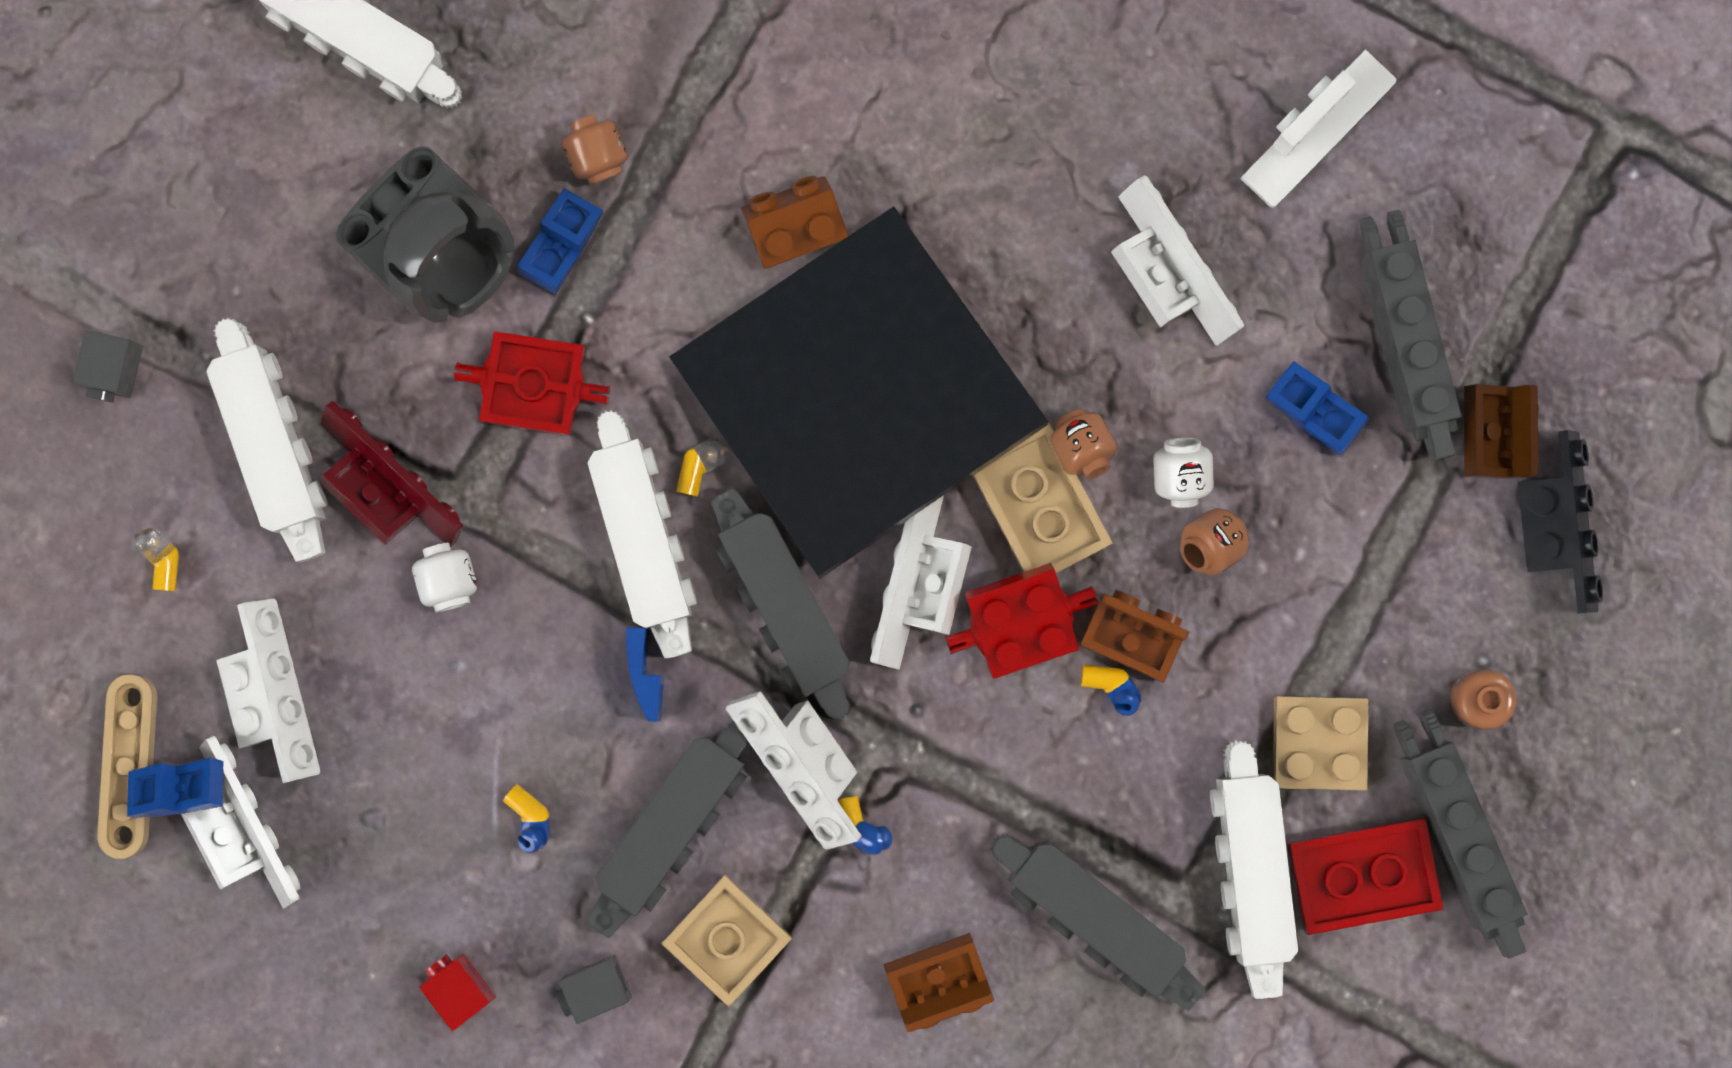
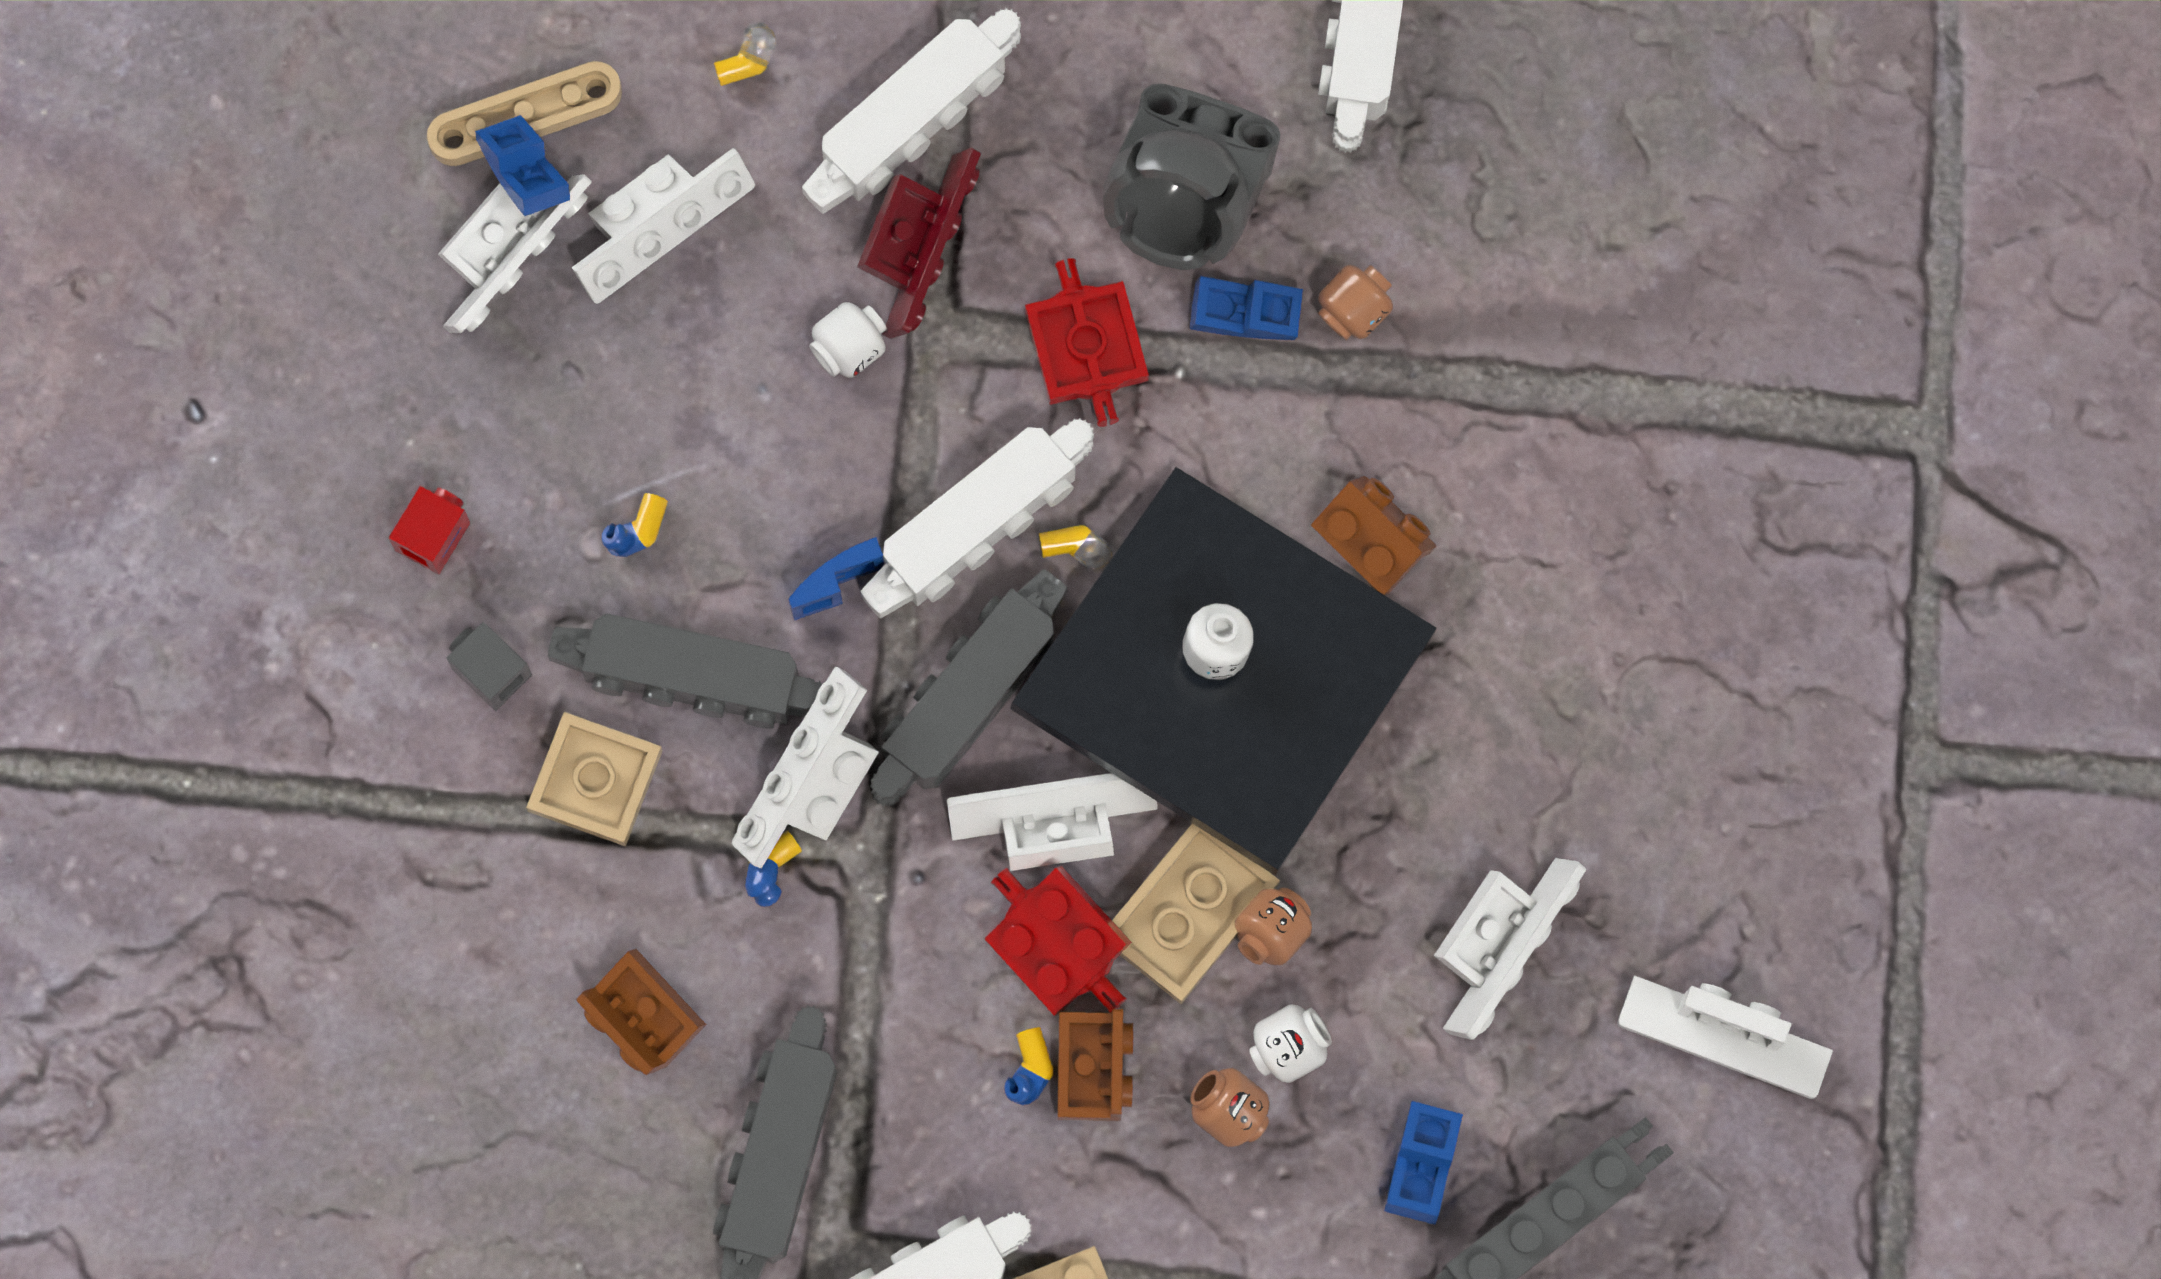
camera: 65 degrees right, 10 degrees down
none -> white head [1183,603,1253,680]

